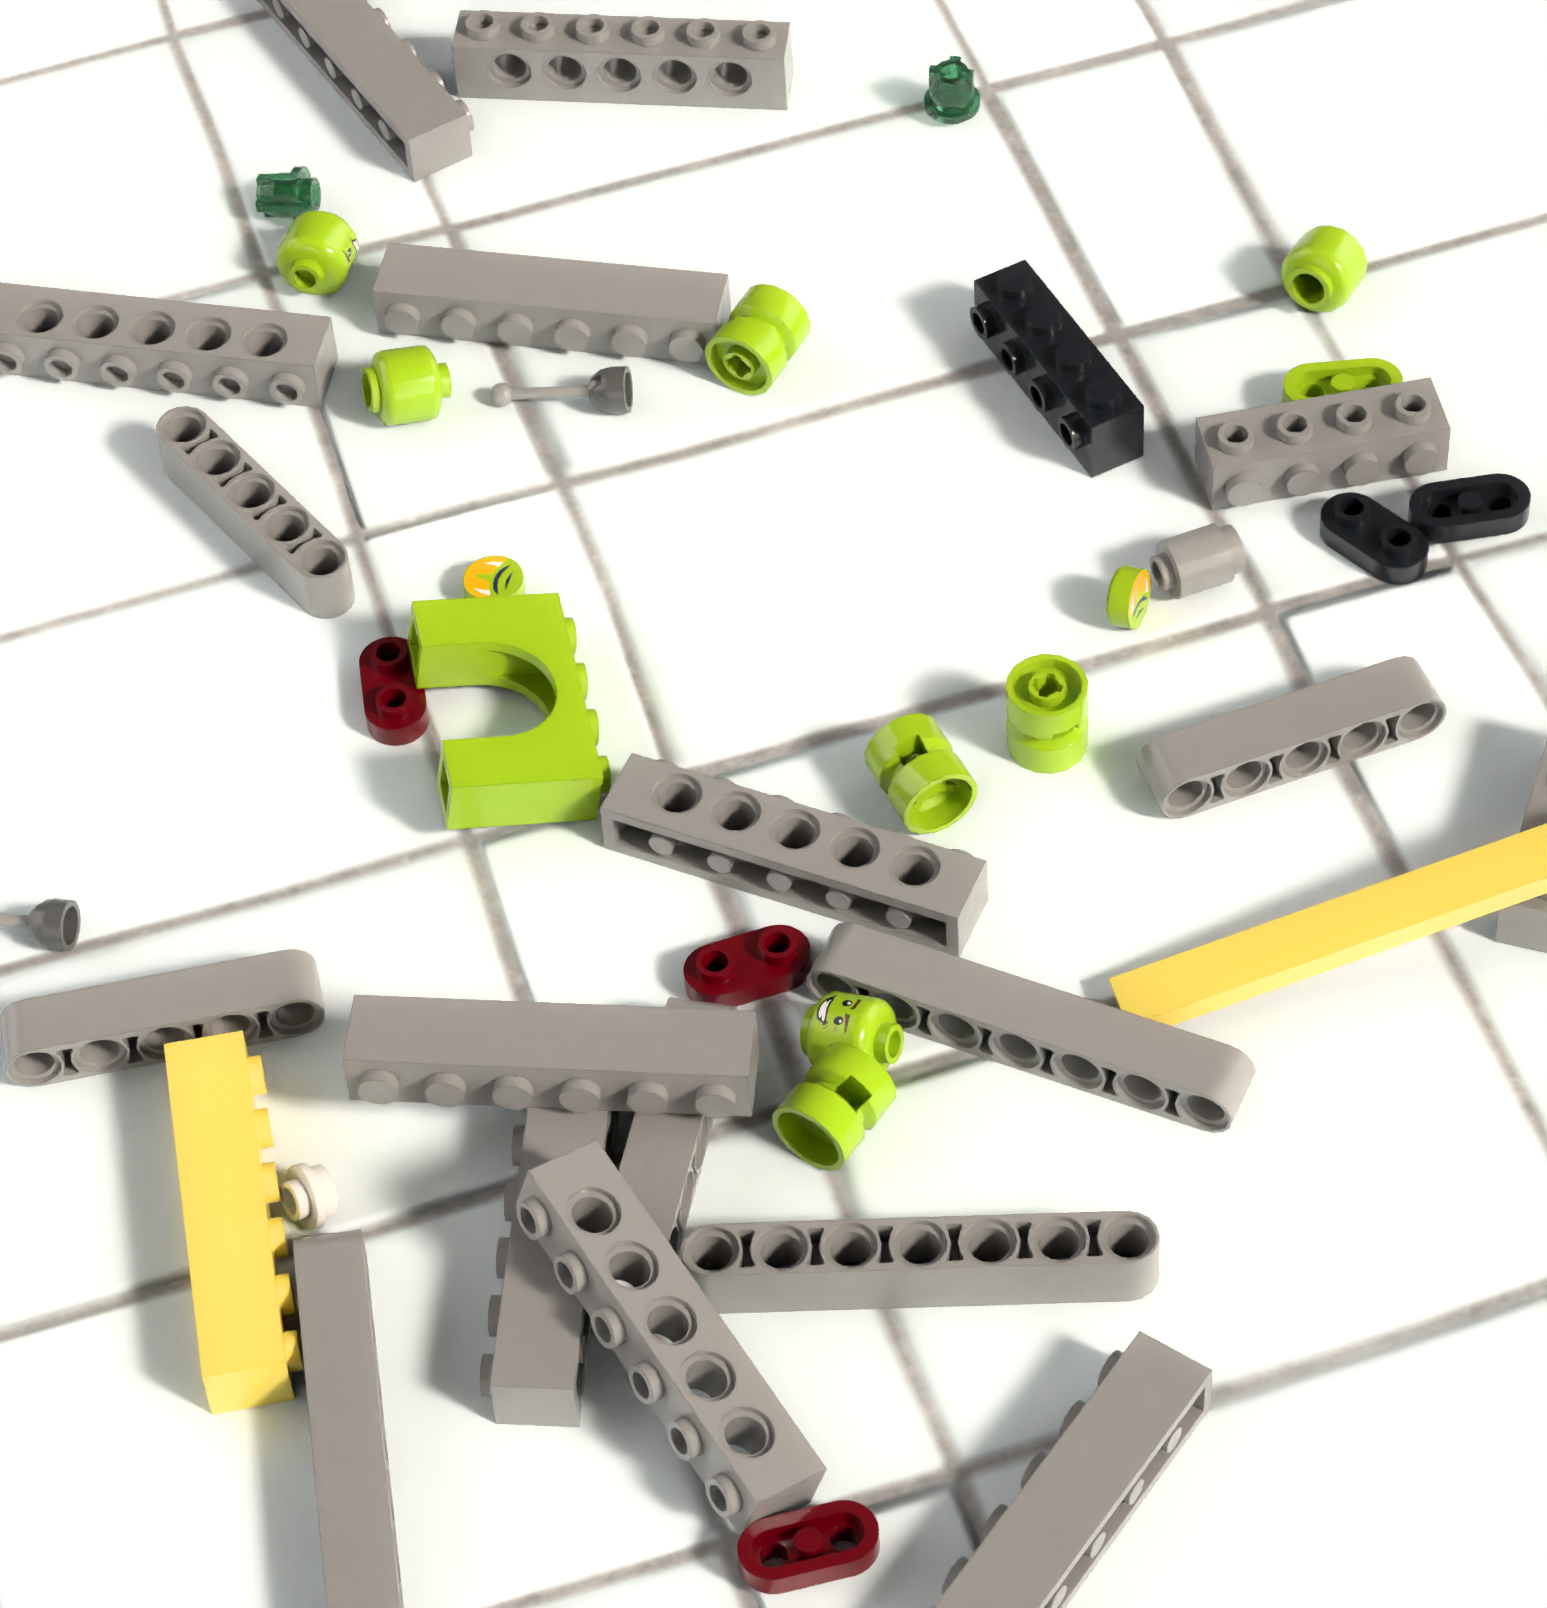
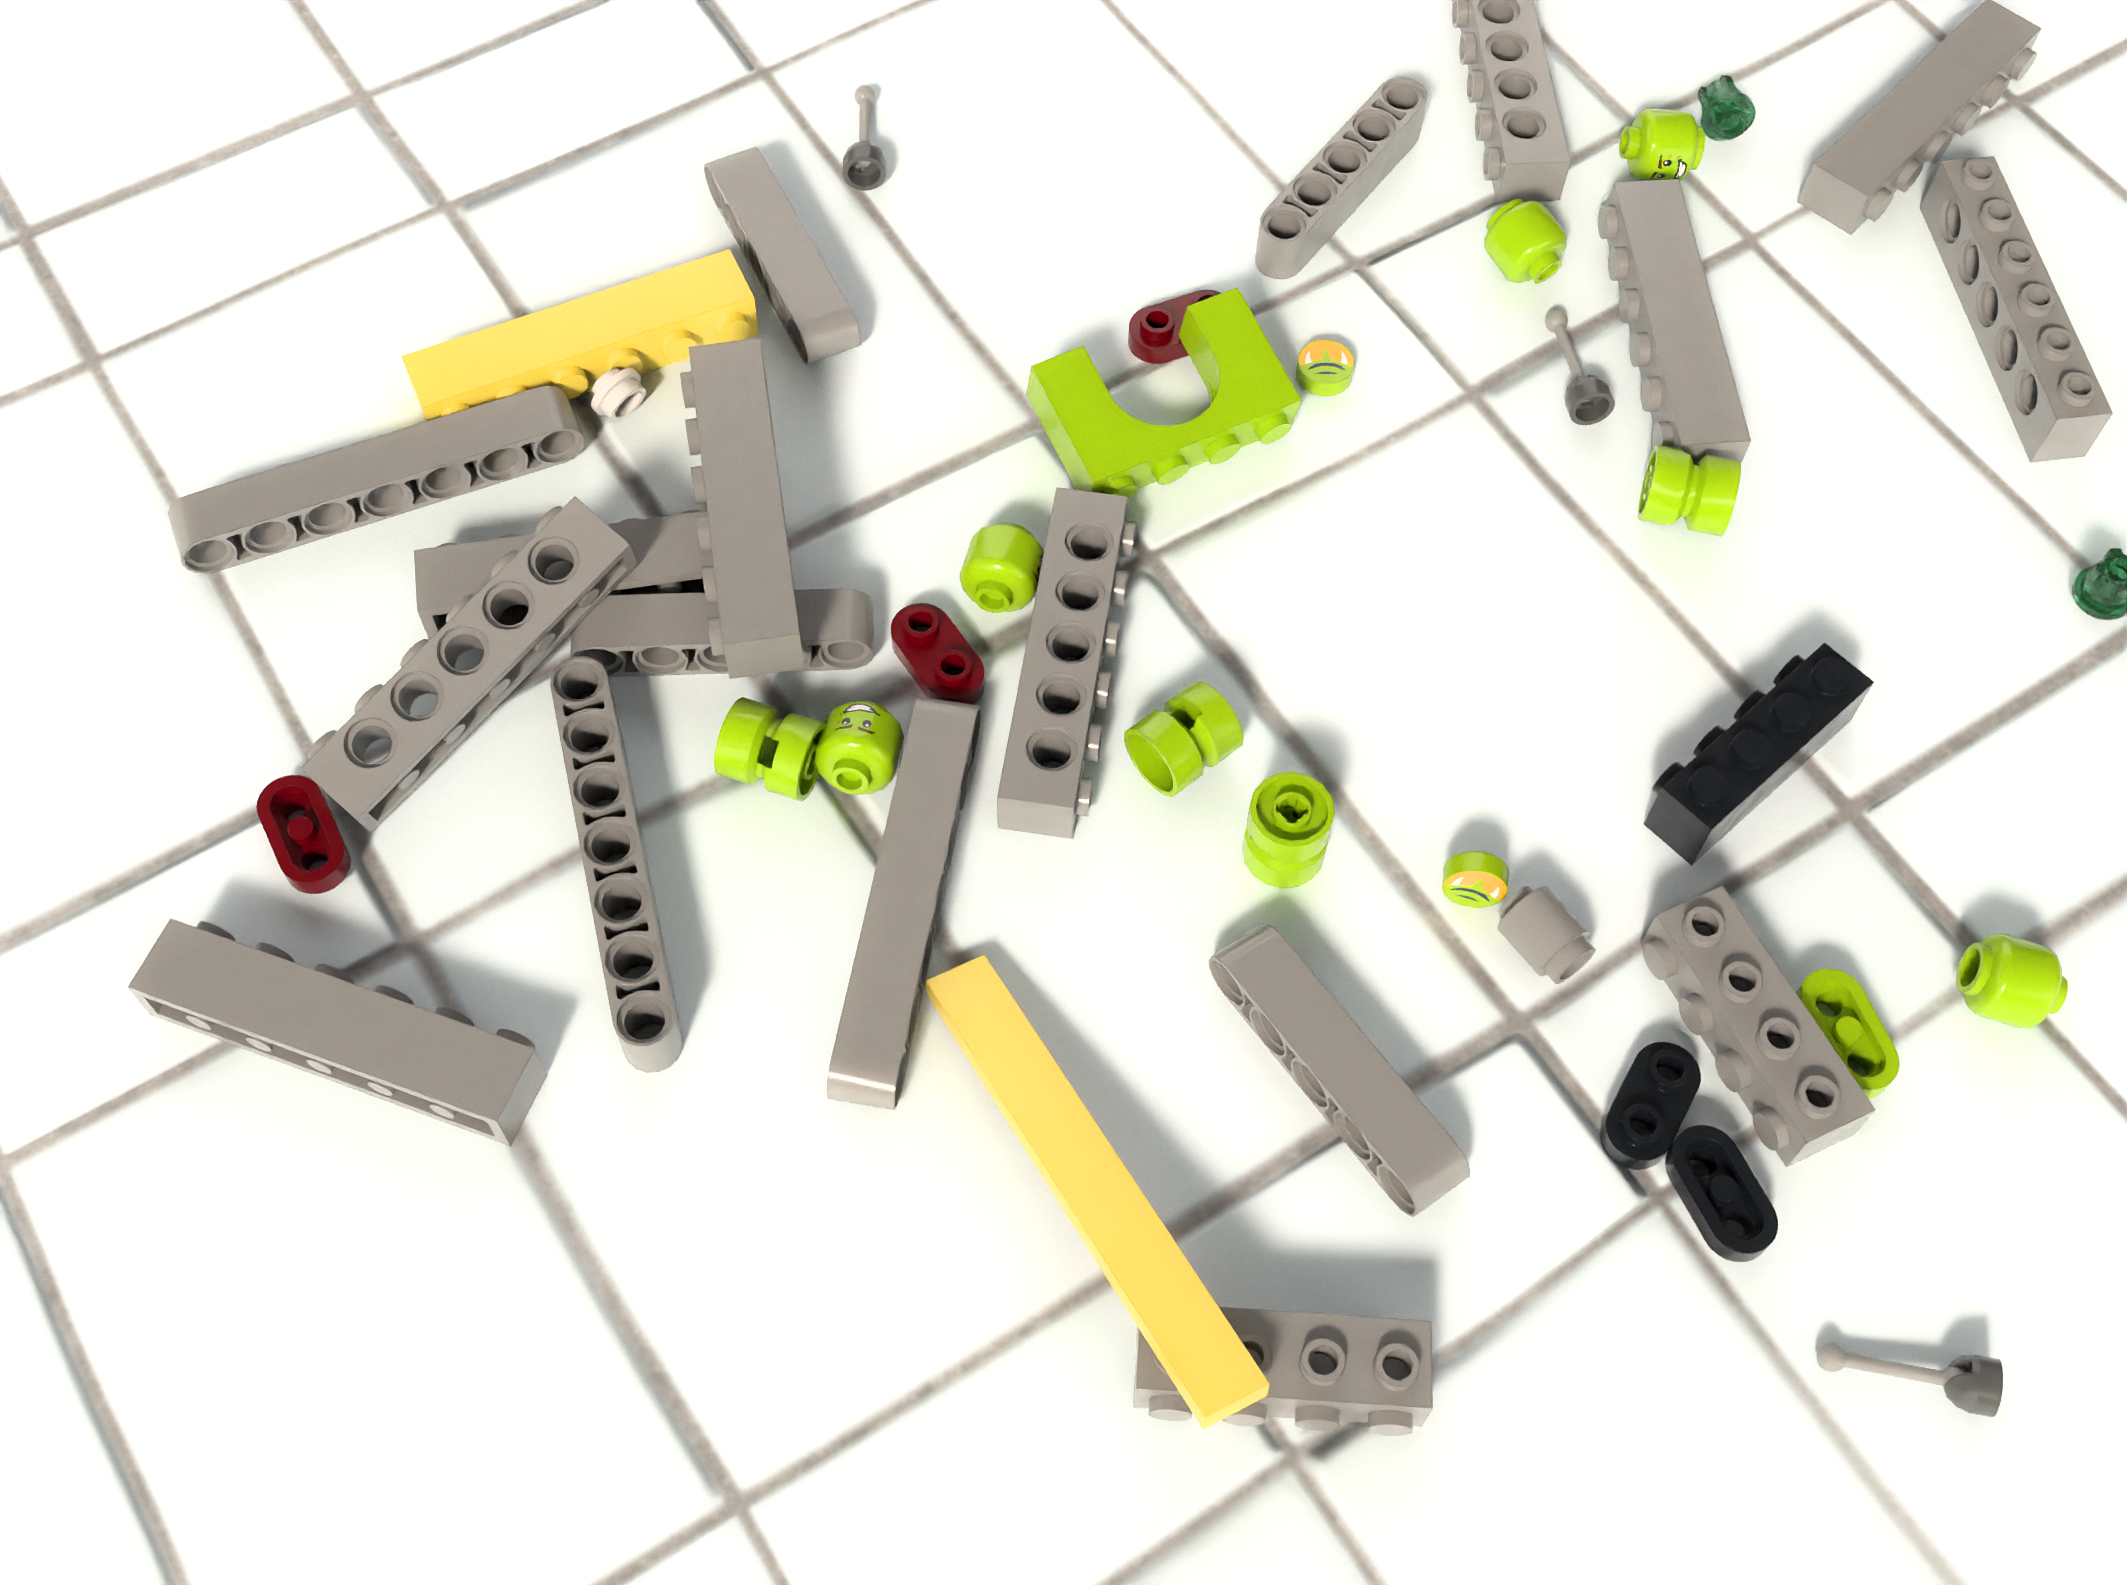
camera: 70 degrees right, 10 degrees up
none -> lime head [959,522,1044,613]

